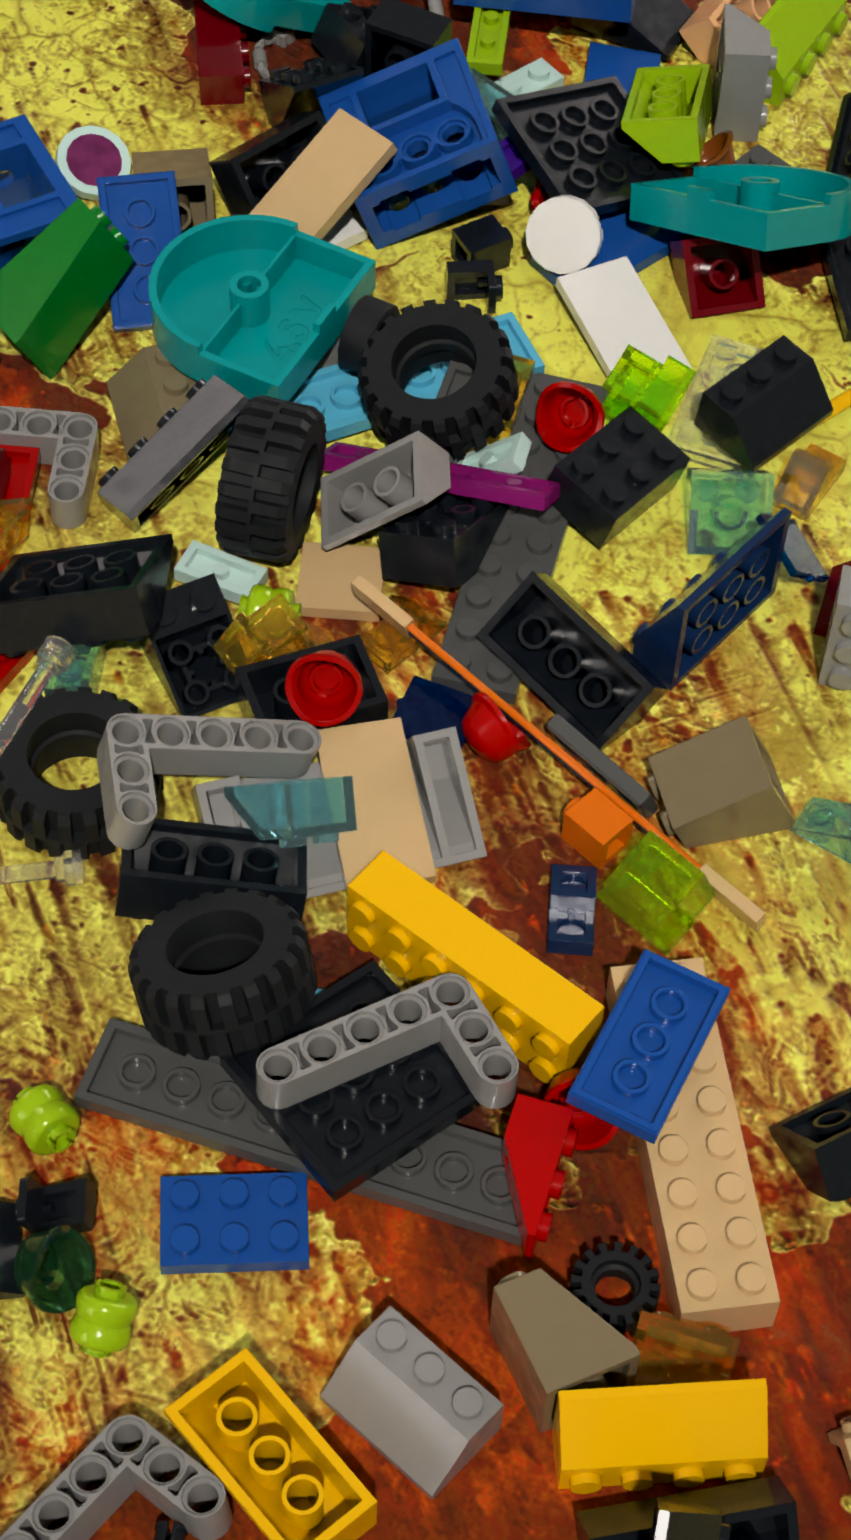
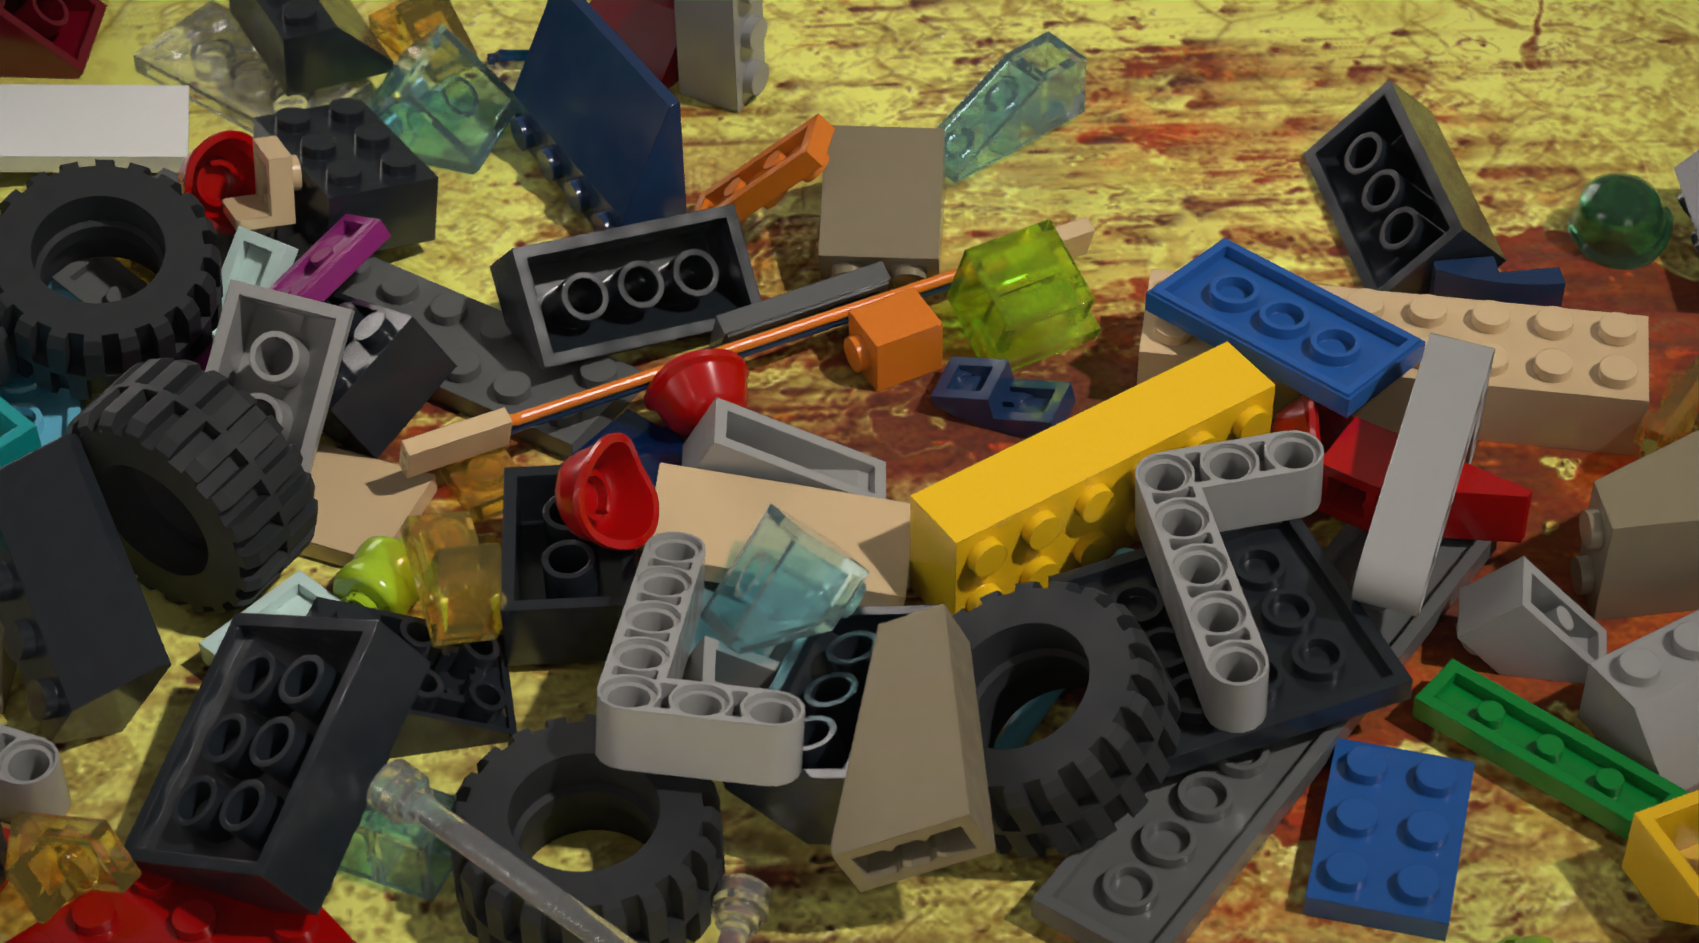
camera: 70 degrees left, 10 degrees down
black tyre [569,1242,661,1338] -> none
clear neon green plate [601,344,696,432] -> none
none -> tan bracket [222,136,302,235]
none -> orange plate [694,113,835,226]
none -> dark tan slope [831,604,996,892]
none -> light grey beam [1351,333,1495,617]
none -> green plate [1412,658,1689,840]
none -> dark blue slope [1429,256,1566,307]
none -> light grey slope [1456,556,1607,684]

